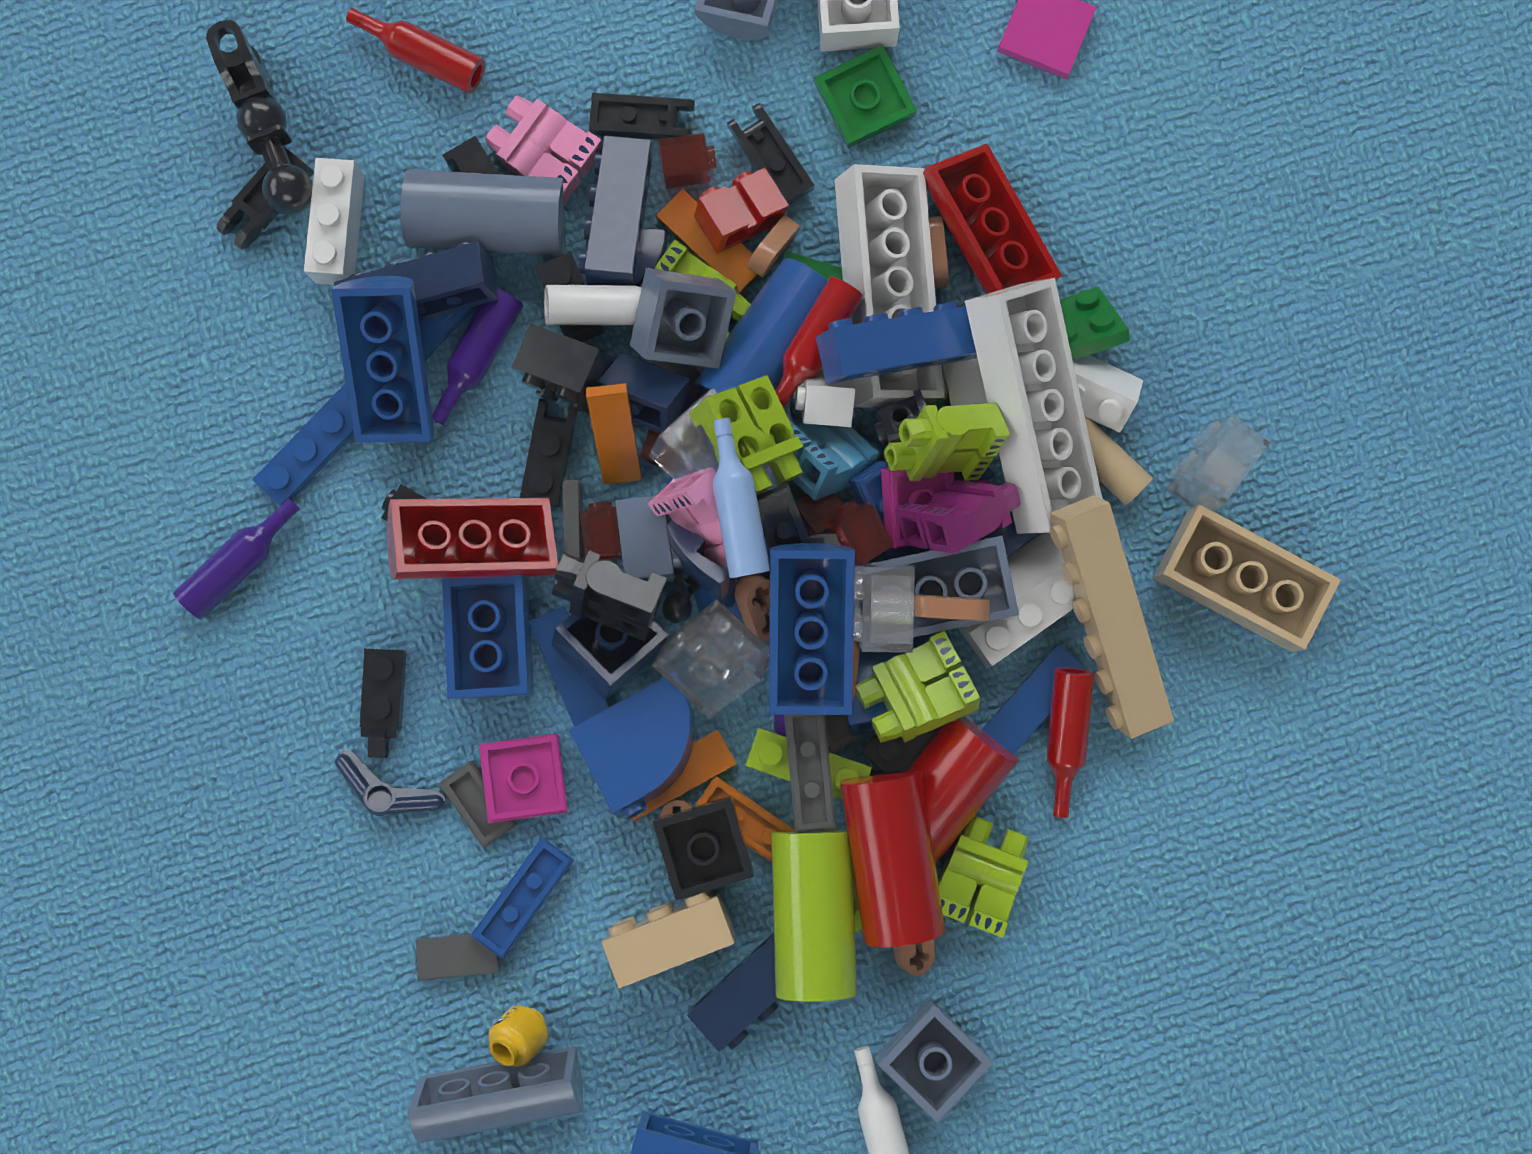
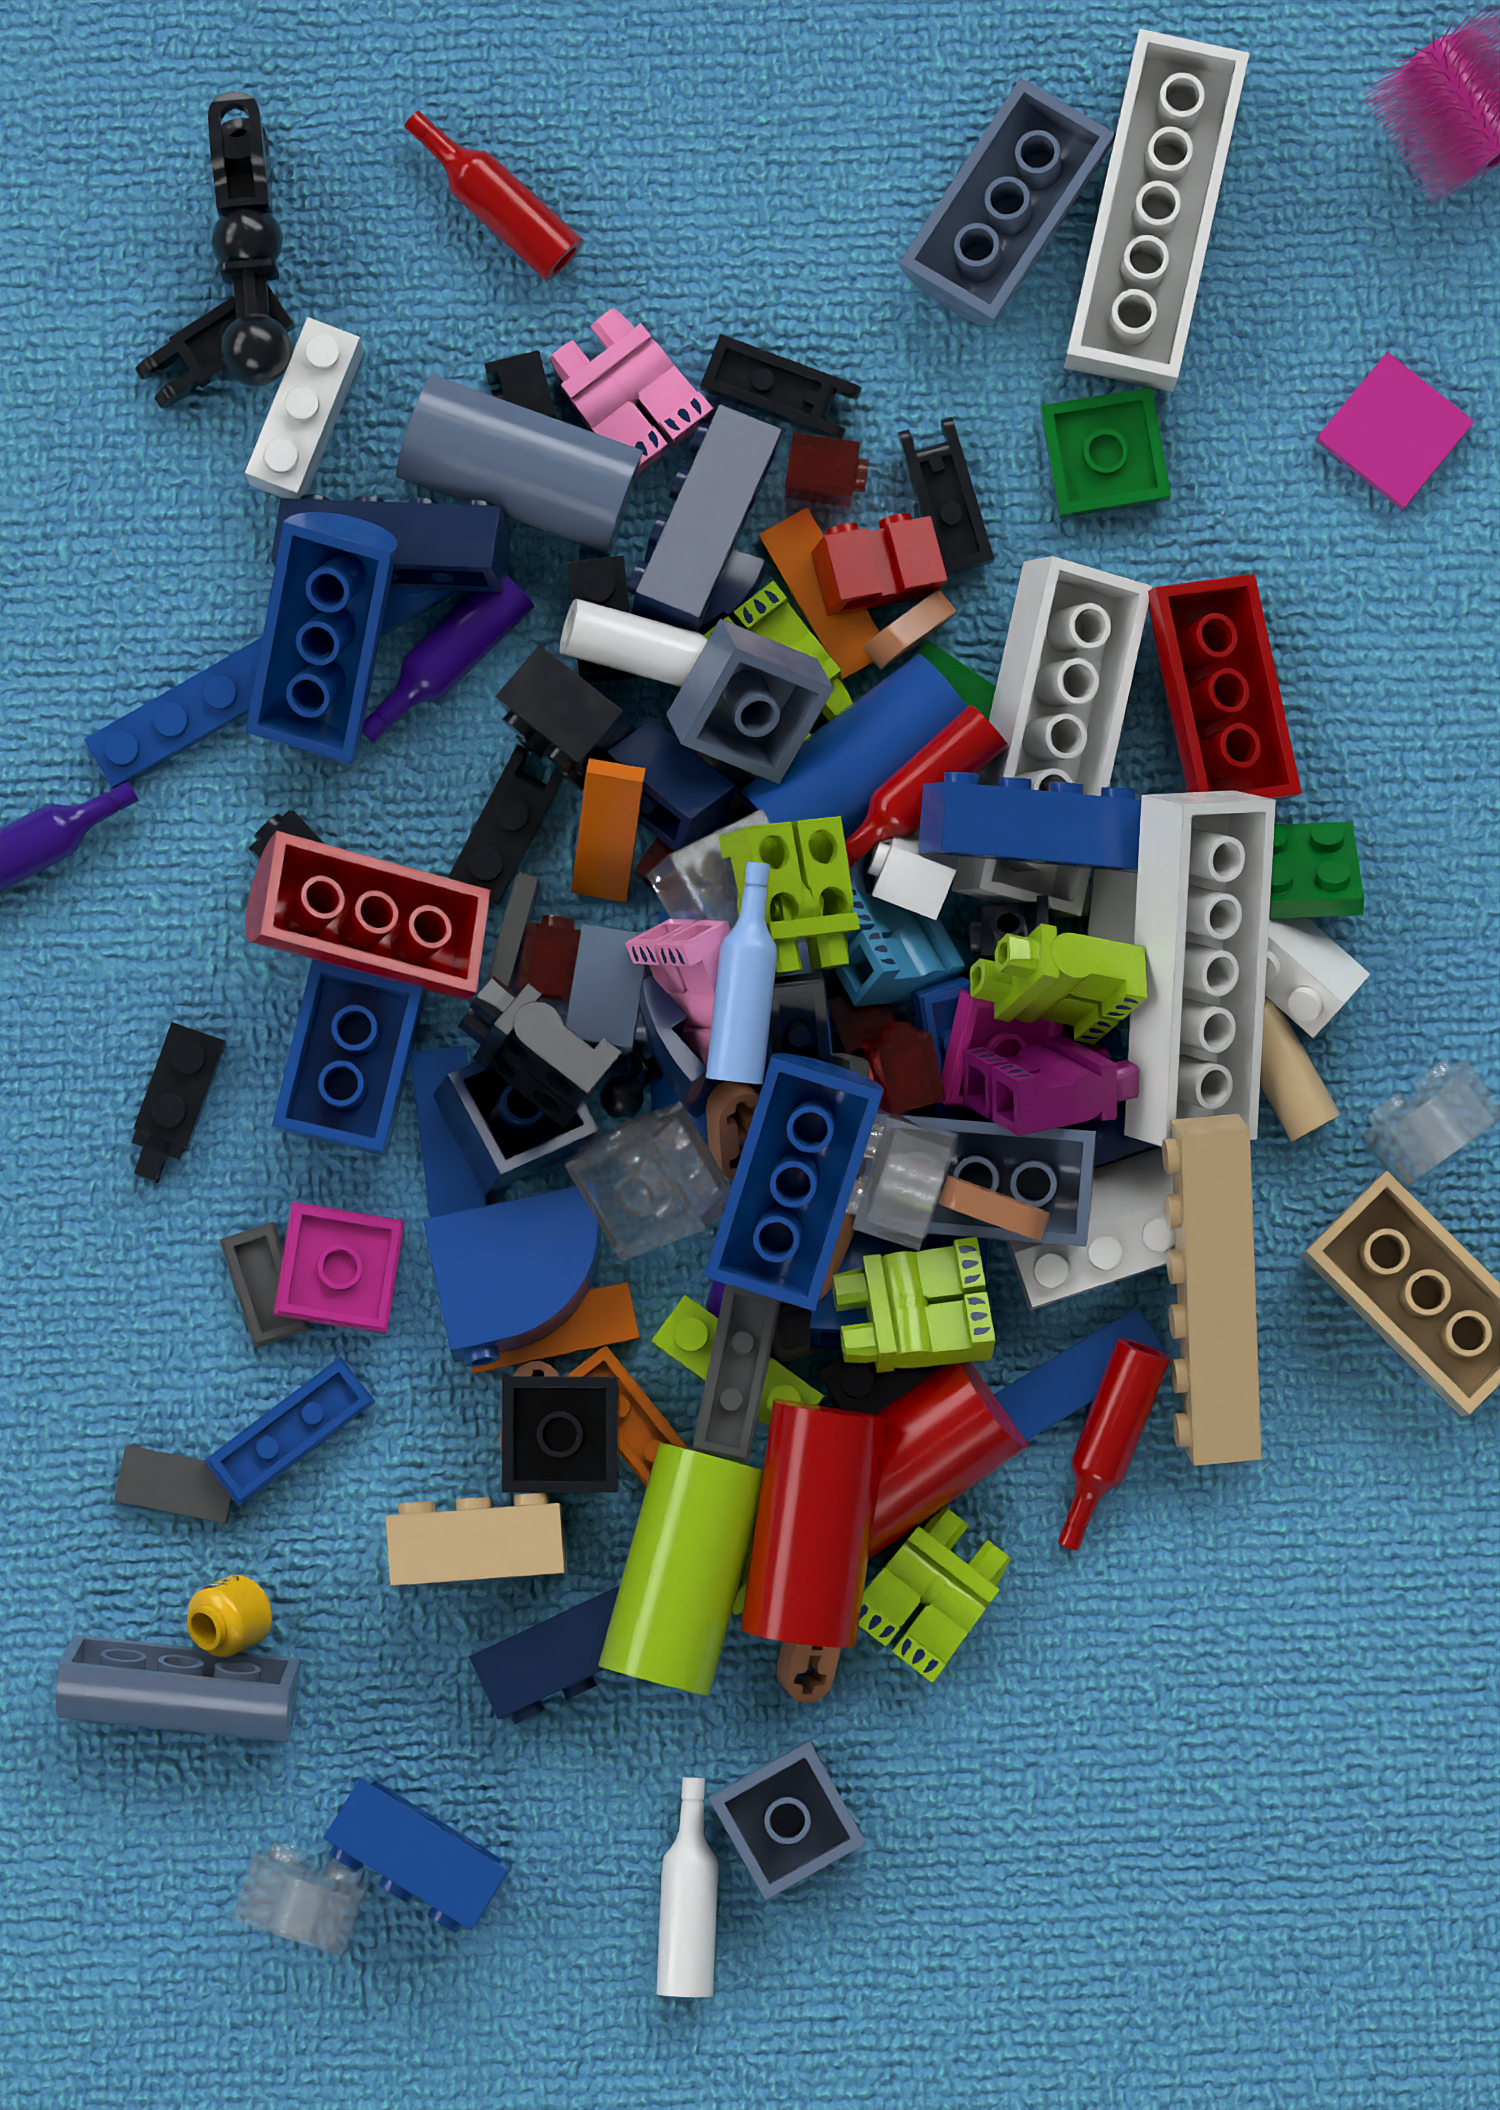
camera: 15 degrees right, 0 degrees up
dark blue piece [335,749,447,816] -> none
nougat beam [929,216,948,289] -> none

